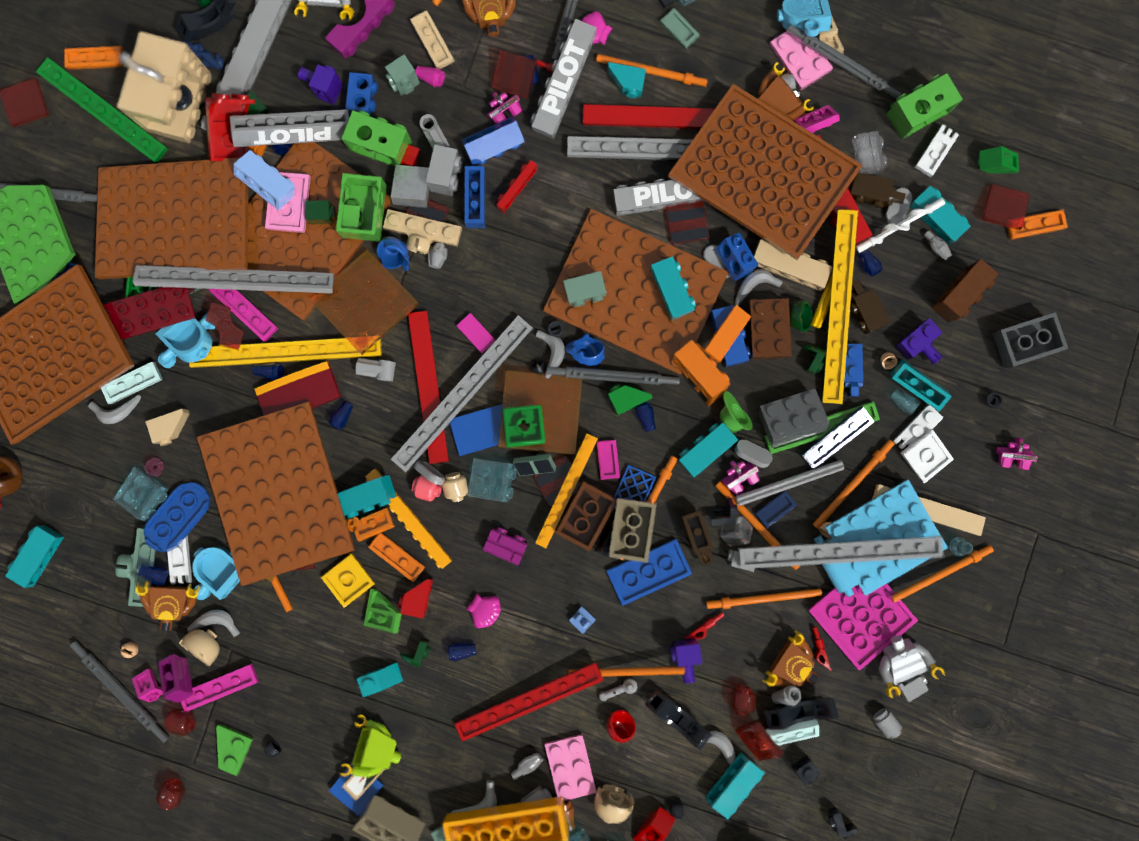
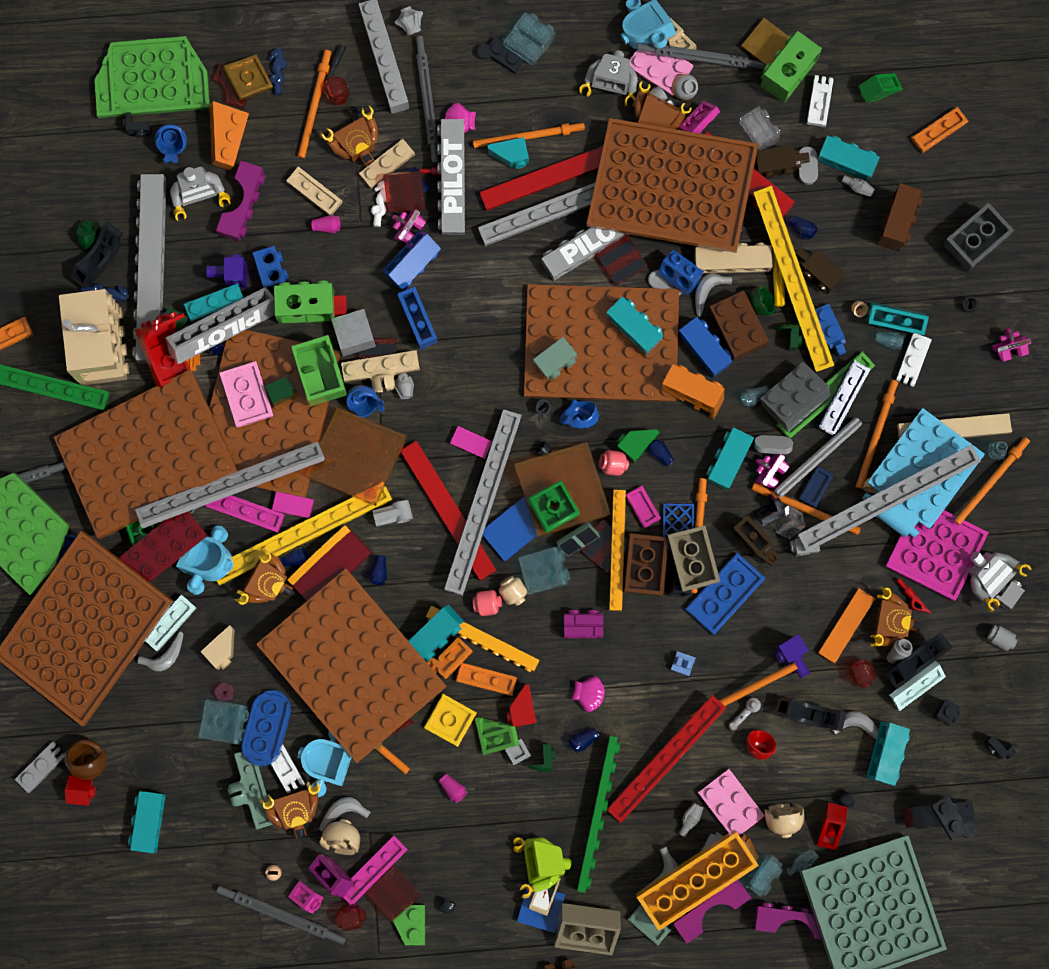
camera: 25 degrees left, 5 degrees down
clear blue cone [137,564,169,586] -> none
clear red tile [206,302,244,351] -> none
light blue brick [234,150,295,211] -> none
teal slope [357,662,404,697] -> none
sand green brick [385,55,420,96] -> none
light grey tile [414,460,445,485] -> none
light grey piece [420,114,450,149] -> none
light grey brick [426,145,463,196] -> none
red plate [496,160,538,214] -> none
light grey piece [536,330,565,379] -> none
dark grey axle [546,366,680,385] -> none
sand green tile [660,8,700,49] -> none
red hand [684,612,725,639] -> none
orange tile [703,305,751,363] -> none
orange bar [706,588,822,609] -> none
bright green piece [720,391,752,433] -> none
clear red tile [735,722,783,761] -> none
white piece [856,198,945,253] -> none
dark purple brick [894,318,943,365] -> none
white tile [901,429,954,483] -> none
clear red tile [982,184,1030,230] -> none
none -> teal brick [184,283,244,324]
none -> dark orange torso [235,548,293,605]
none -> dark pink tile [272,492,314,519]
none -> tan plate [359,139,415,189]
none -> clear red tile [365,866,421,923]
none -> white animal [371,180,392,227]
none -> dark pink cone [439,774,467,803]
none -> light grey plate [505,739,531,765]
none -> green plate [577,736,620,893]
none -> light grey torso [579,50,638,107]
none -> coral head [599,450,629,476]
none -> light grey piece [673,74,698,101]
none -> clear light blue cone [740,385,769,408]
none -> pearl gold tile [741,18,789,67]
none -> orange tile [818,588,875,664]

